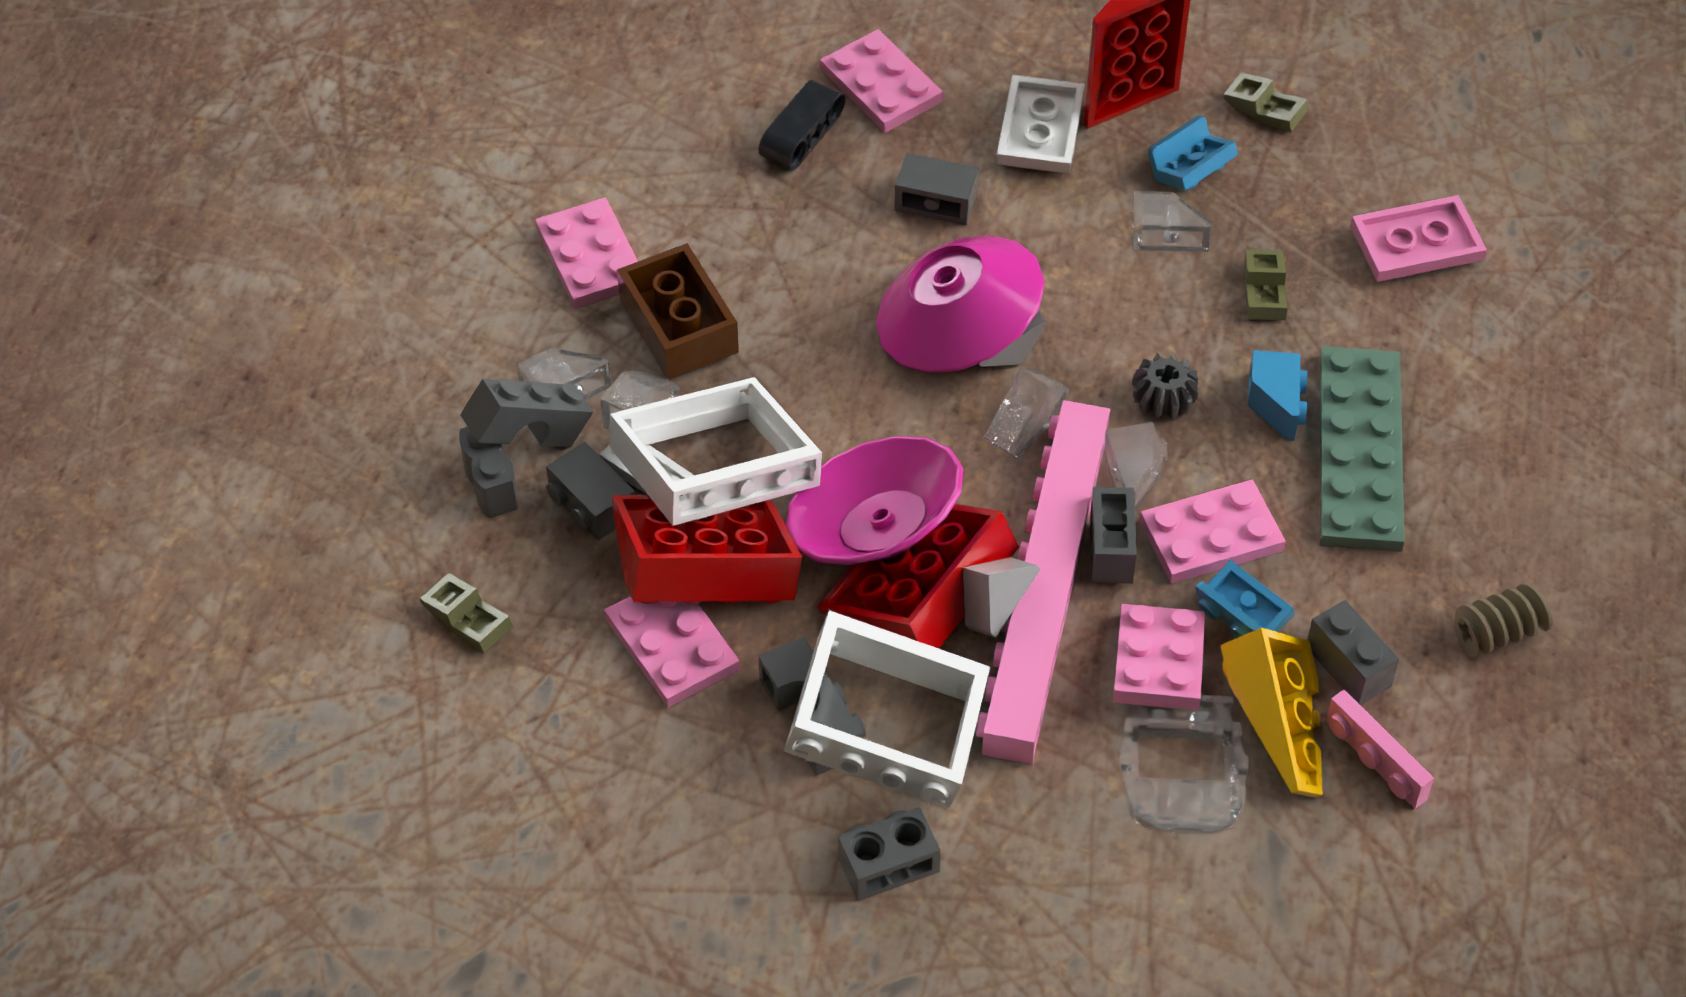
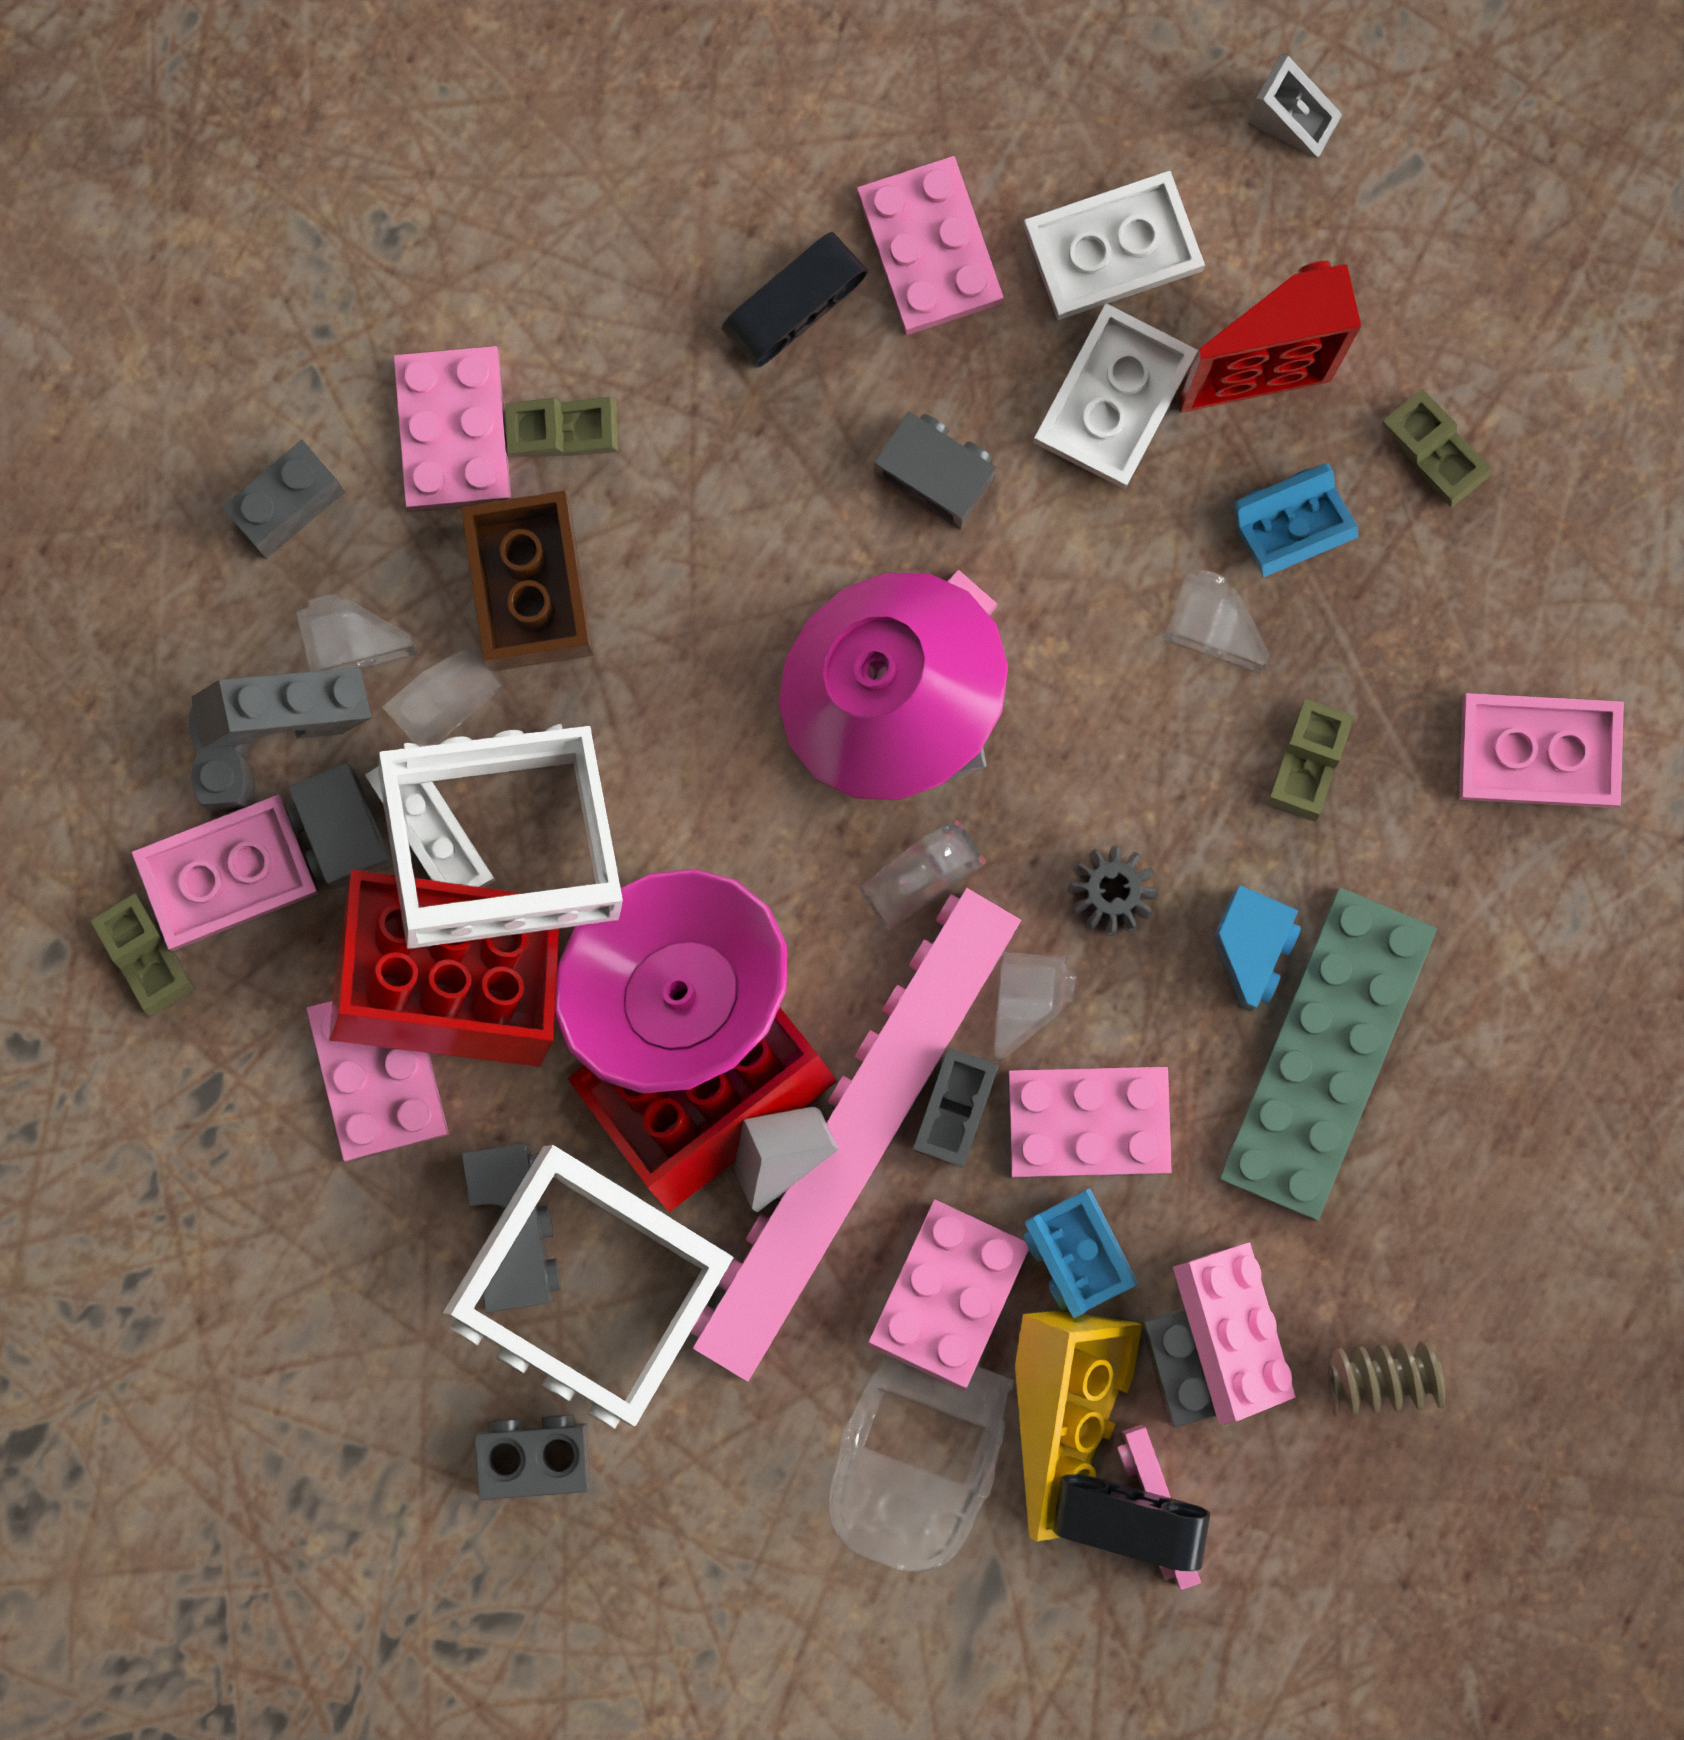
camera: 20 degrees right, 30 degrees up
none -> bright pink plate [132,794,320,951]
none -> dark grey brick [222,440,345,559]
none -> olive slope [505,397,619,457]
none -> white plate [1023,171,1205,321]
none -> black beam [1053,1474,1210,1571]
none -> bright pink plate [1173,1242,1296,1425]

